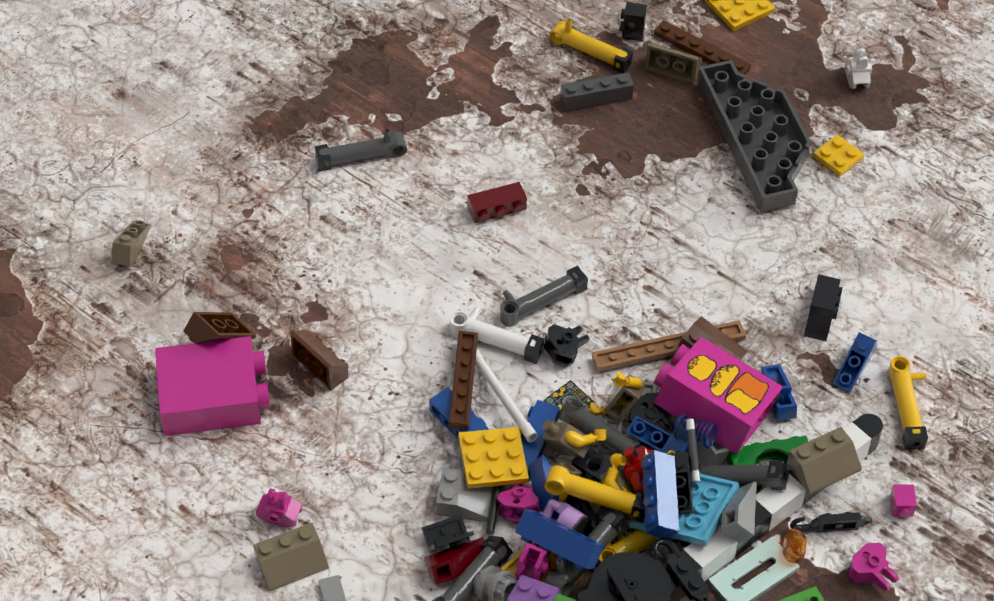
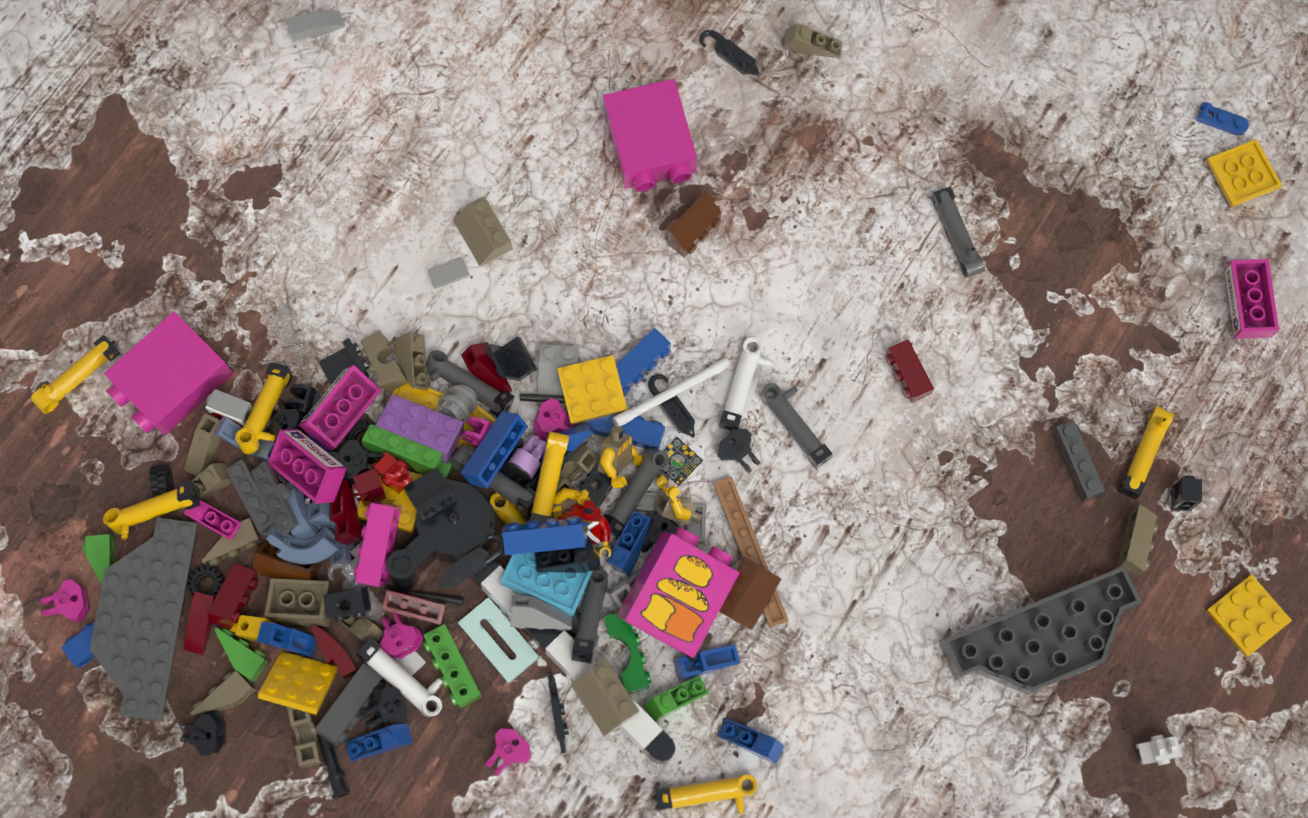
camera: 85 degrees right, 20 degrees up
reddish brown slope [183,312,256,343] -> none
dark pink hinge [256,488,302,528] -> none
reddish brown tile [448,331,478,430] -> none
reddish brown plate [654,20,751,75] -> none
blue piece [674,414,717,449] -> none
dark grey bar [686,419,700,482] -> none
clear orange plate [782,529,807,563] -> none
black wedge [804,274,843,341] -> none
yellow plate [813,134,865,177] -> none
dark pink brick [890,484,917,518] -> none
none -> bright green slope [643,676,709,722]
none -> black plate [648,374,695,438]
none -> black plate [699,30,759,76]

